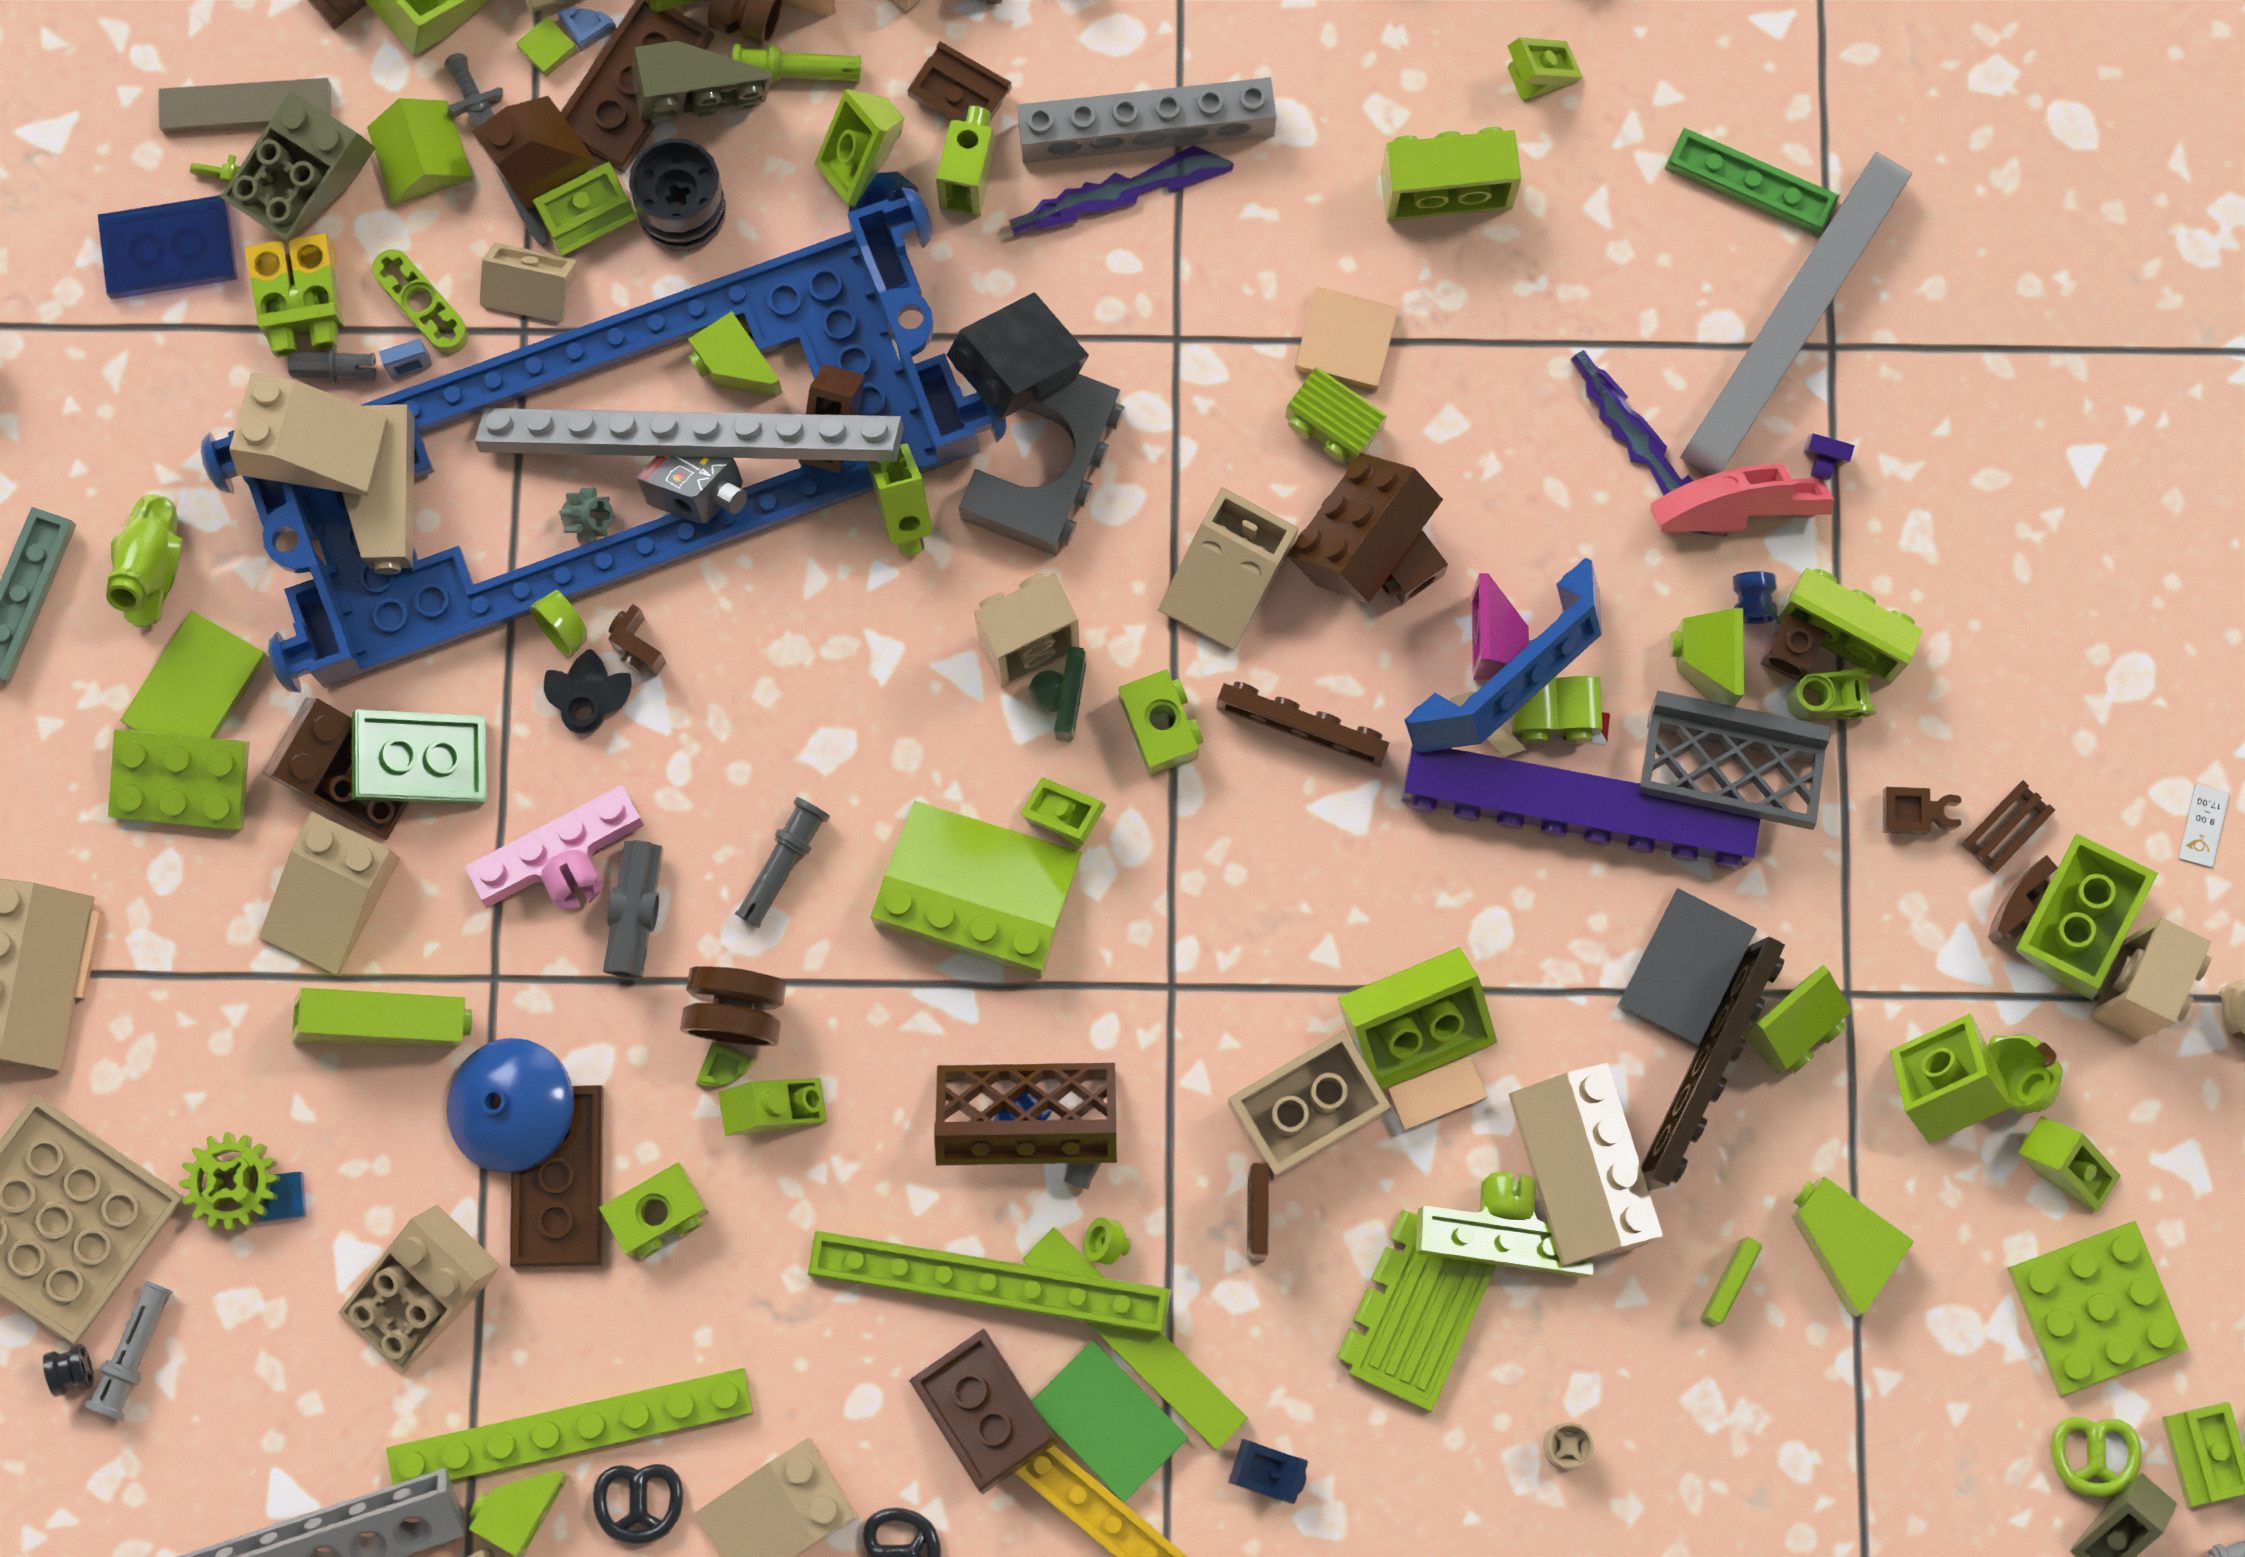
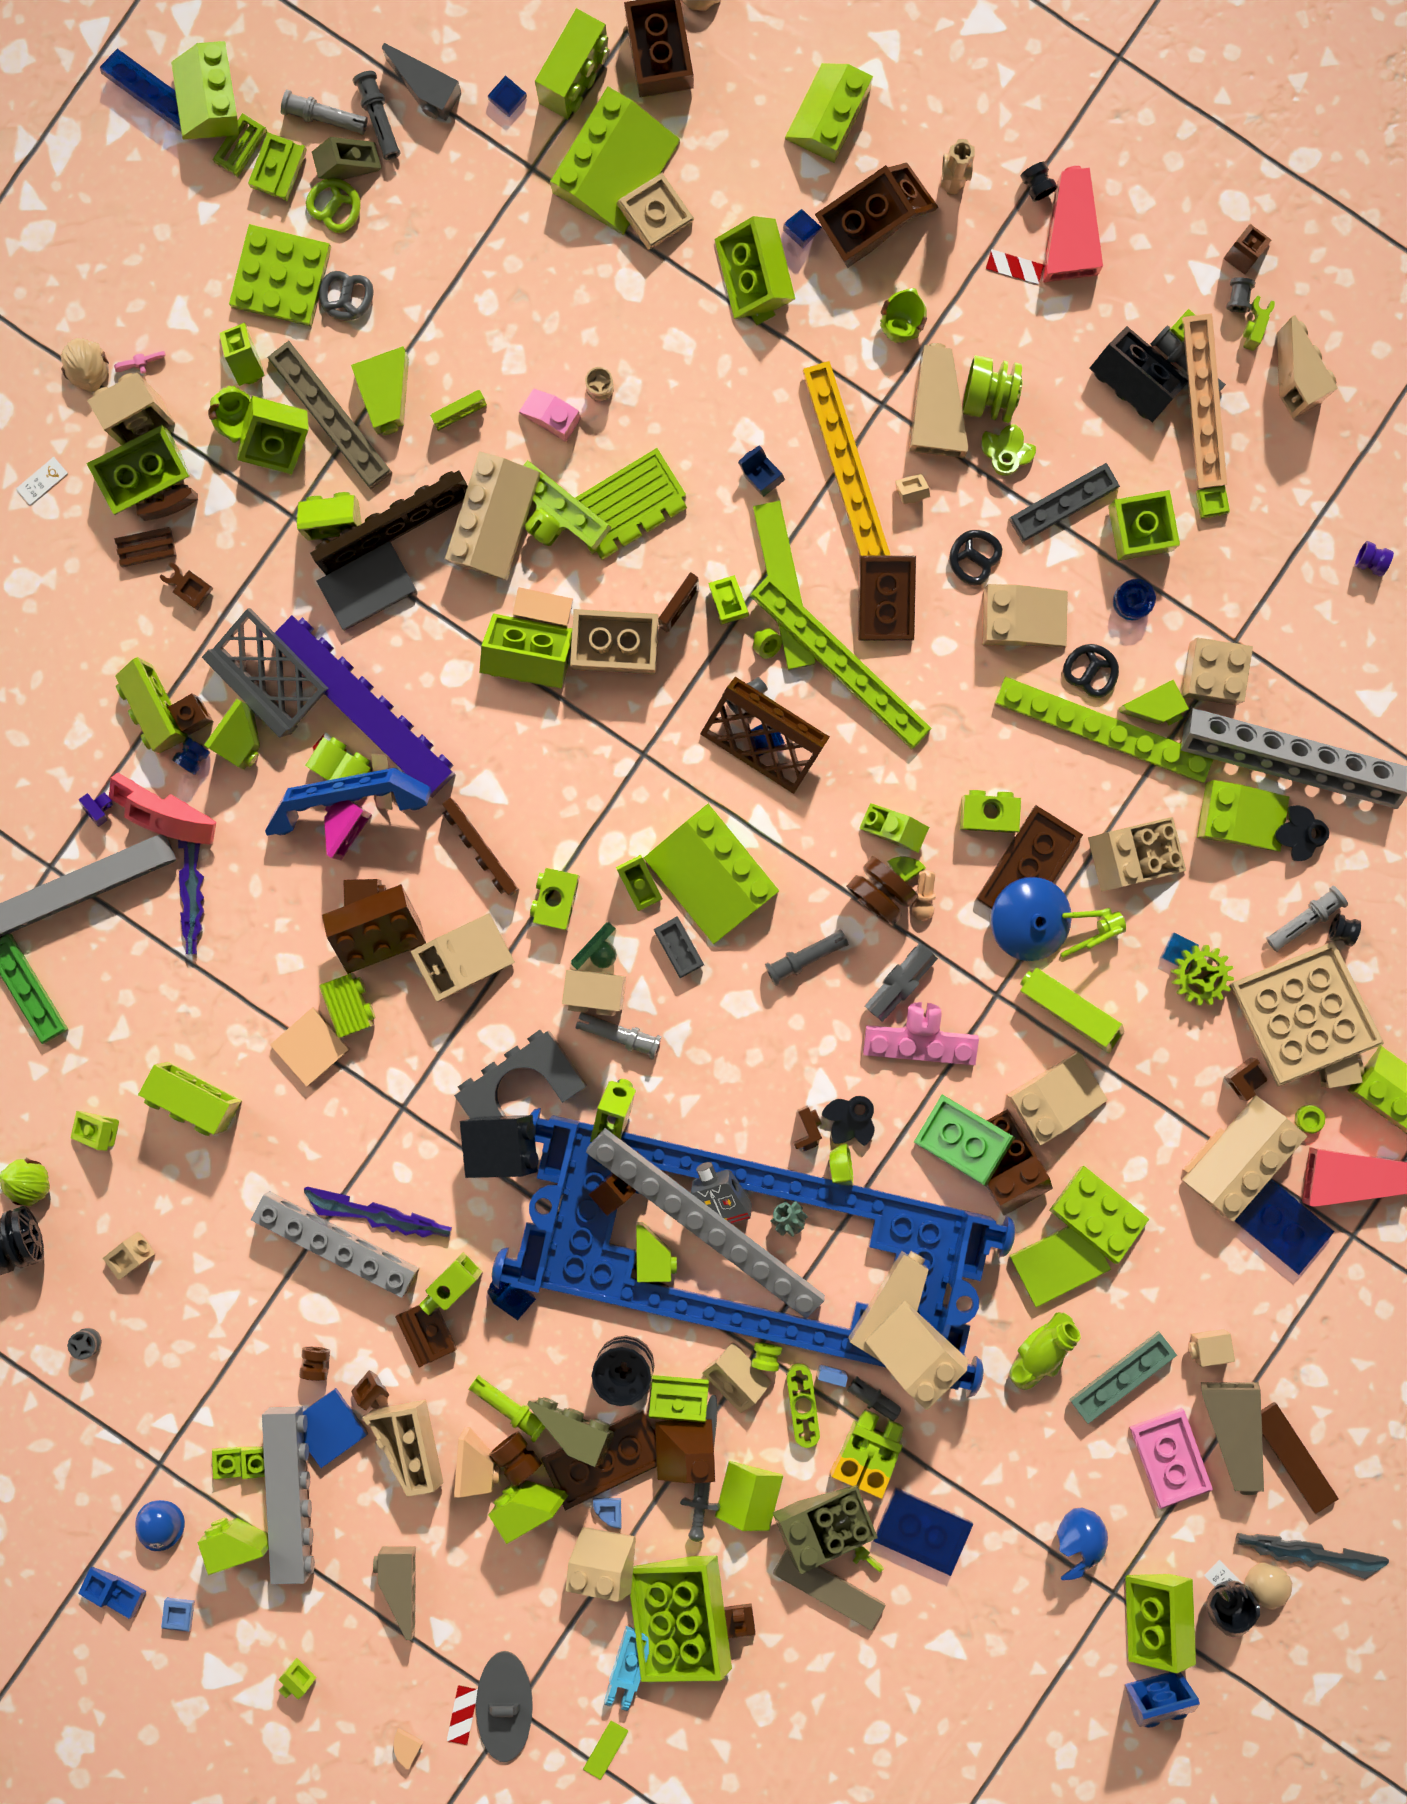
camera: 145 degrees left, 10 degrees up
lime tile [516,16,577,77] -> none
lime slope [814,89,905,206] -> none
bright green tile [1032,1340,1189,1503] -> none
lime piece [1787,668,1877,721] -> none
none -> bright pink piece [114,351,166,373]
none -> dark tan tile [267,340,392,490]
none -> dark grey piece [319,271,374,321]
none -> bright pink slope [519,389,581,442]
none -> light grey pin [575,1012,662,1060]
none -> dark grey plate [653,916,704,978]
none -> lime slope [708,575,749,625]
none -> lime wheel [751,1342,782,1372]
none -> light nougat axle [912,870,936,921]
none -> lime plant [1060,908,1126,957]
none -> lime slope [1197,780,1290,852]
none -> reddish brown panel [1224,1057,1267,1101]
none -> black plate [1274,805,1330,861]

